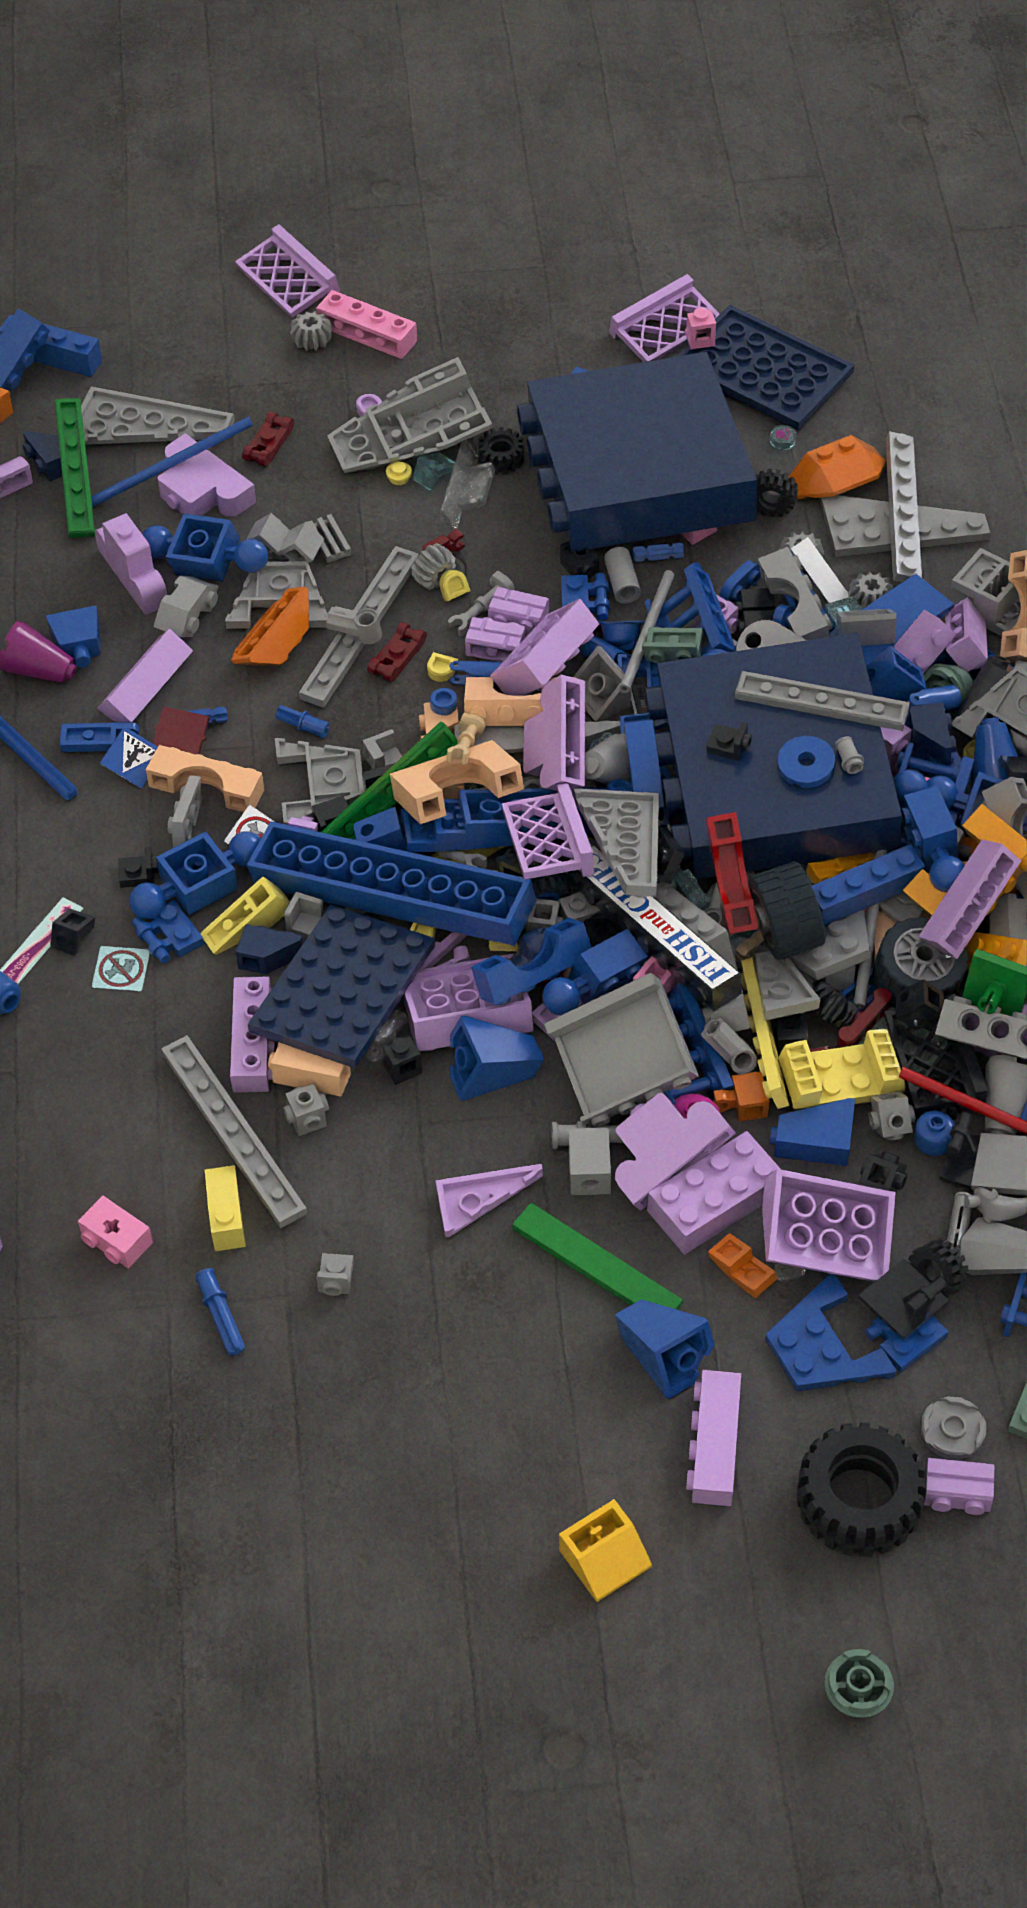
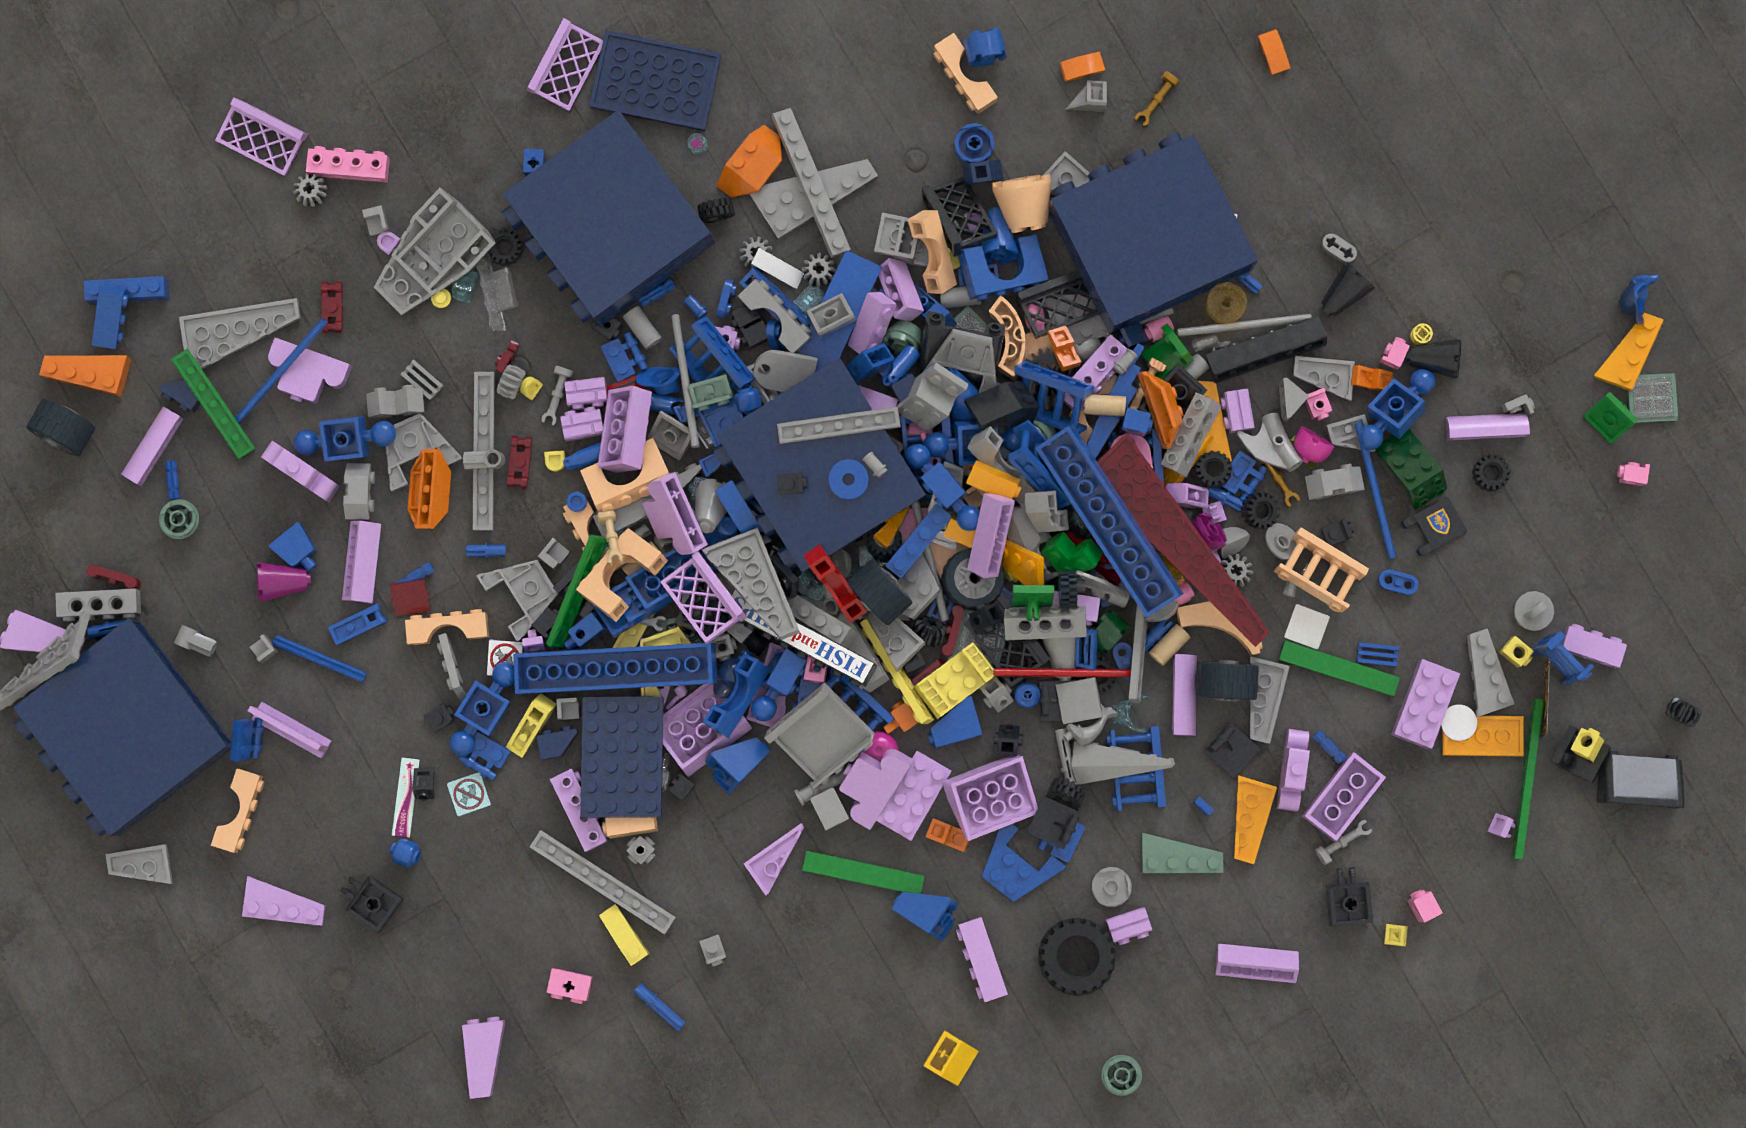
camera: 25 degrees left, 30 degrees up
blue sticker [100,726,158,789] -> none
bright pink brick [685,308,716,349] -> none
light grey piece [701,1017,757,1074] -> none
none -> light grey panel [362,205,390,236]
none -> light grey bracket [897,363,968,431]

